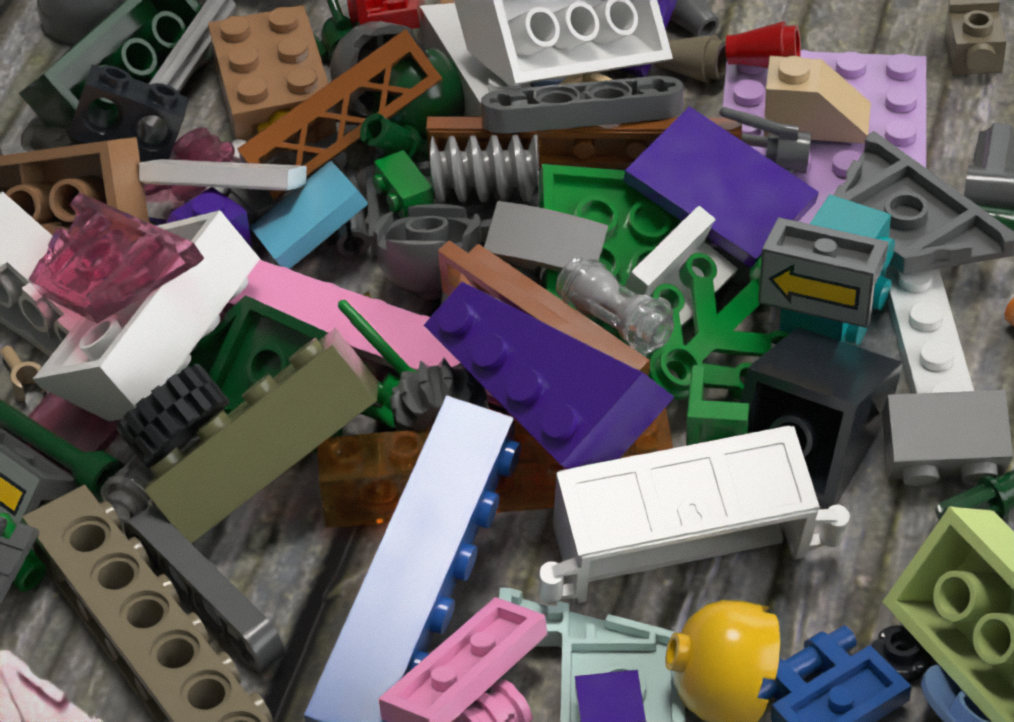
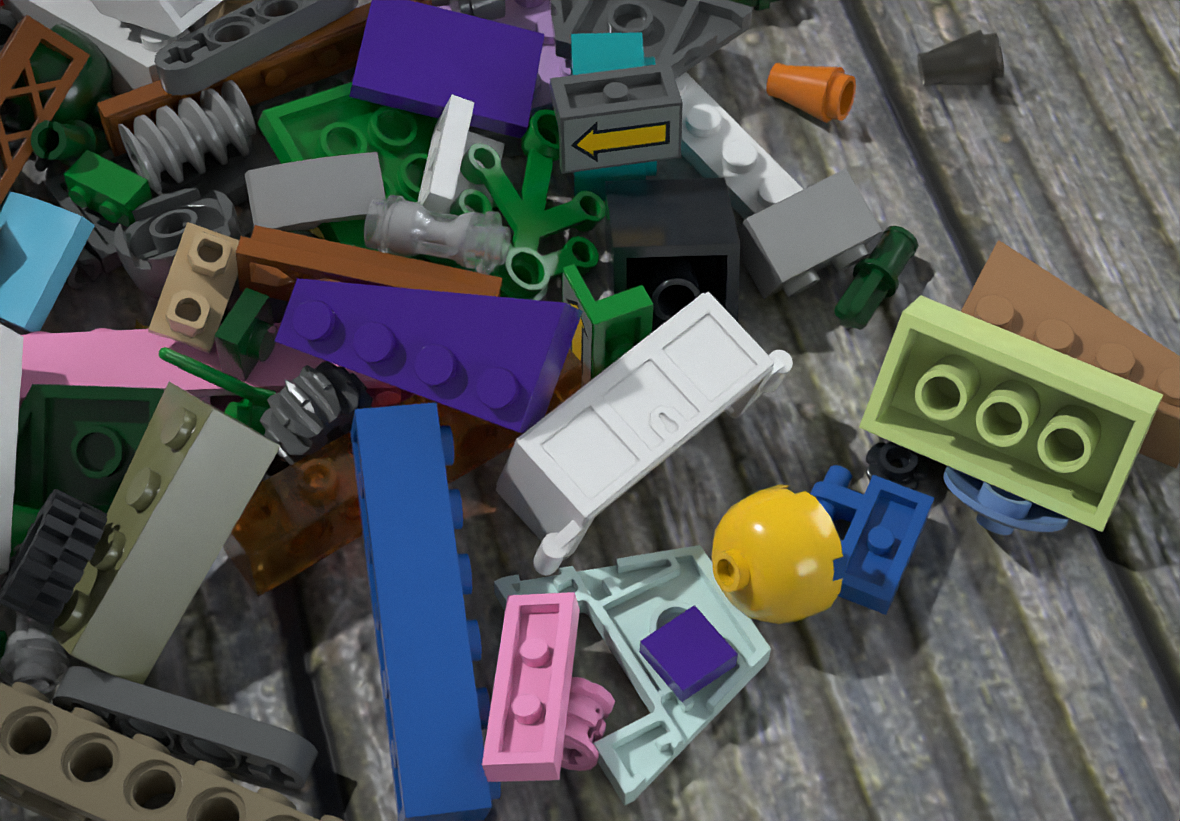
camera: 35 degrees left, 10 degrees up
none -> tan hips [148,222,239,354]
none -> dark green plate [214,288,278,382]

